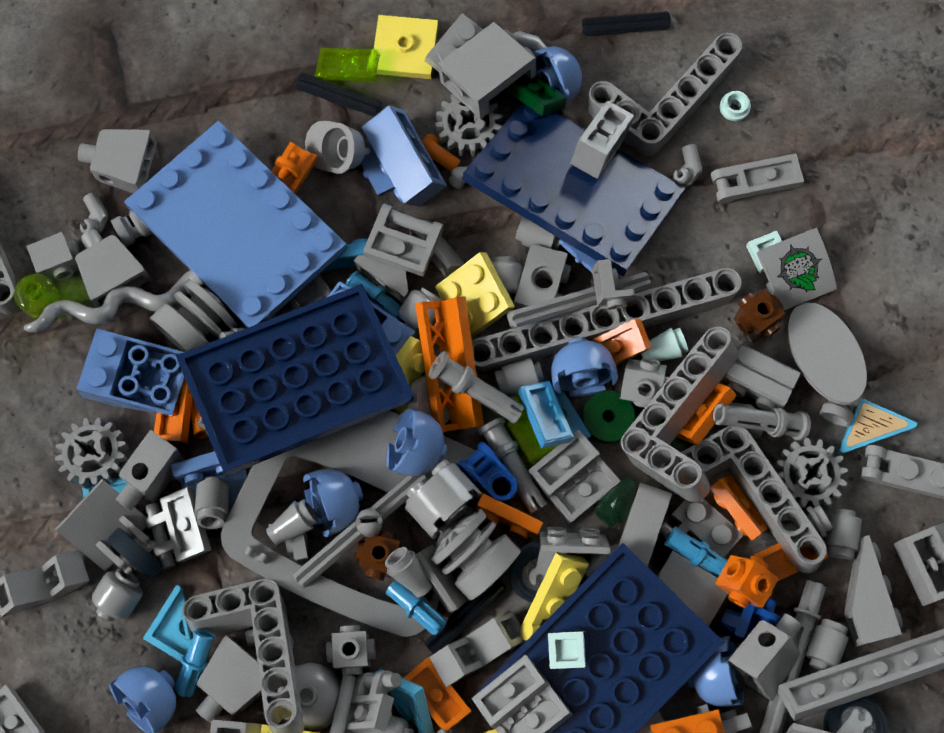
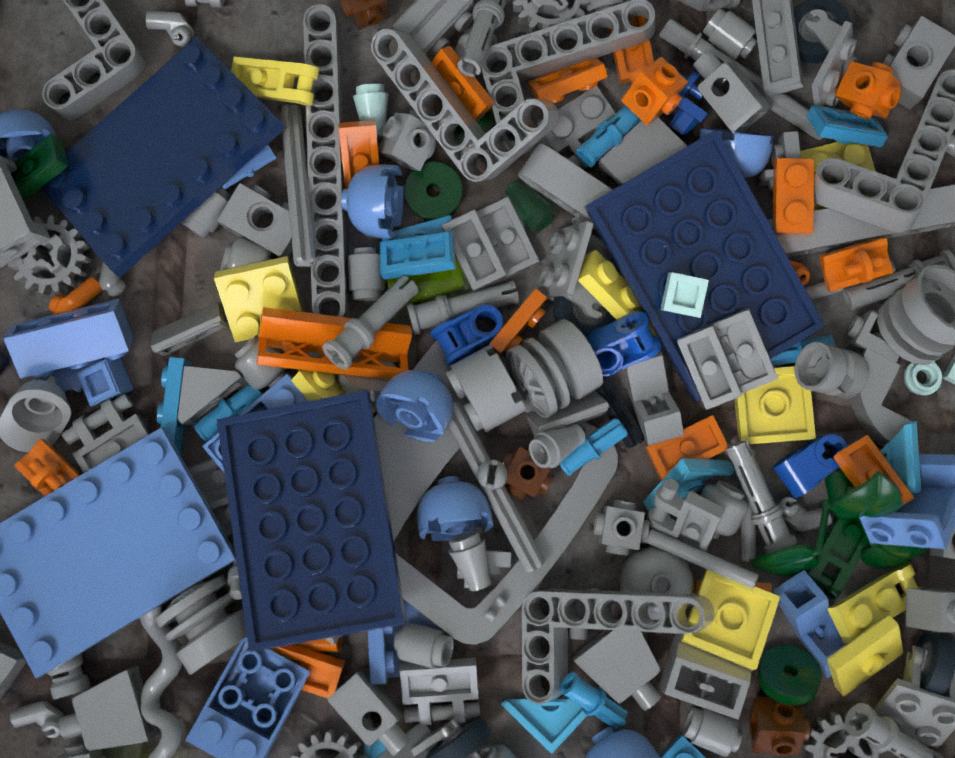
camera: 75 degrees left, 10 degrees up
light grey plate [363,203,444,277] -> none
light grey brick [570,100,634,179] -> none
light grey bracket [592,259,635,309] -> none
none -> light grey plate [62,393,151,473]
none -> medium blue slope [77,358,133,407]
none -> light yellow plate [231,57,320,106]
none -> blue piece [586,311,661,376]

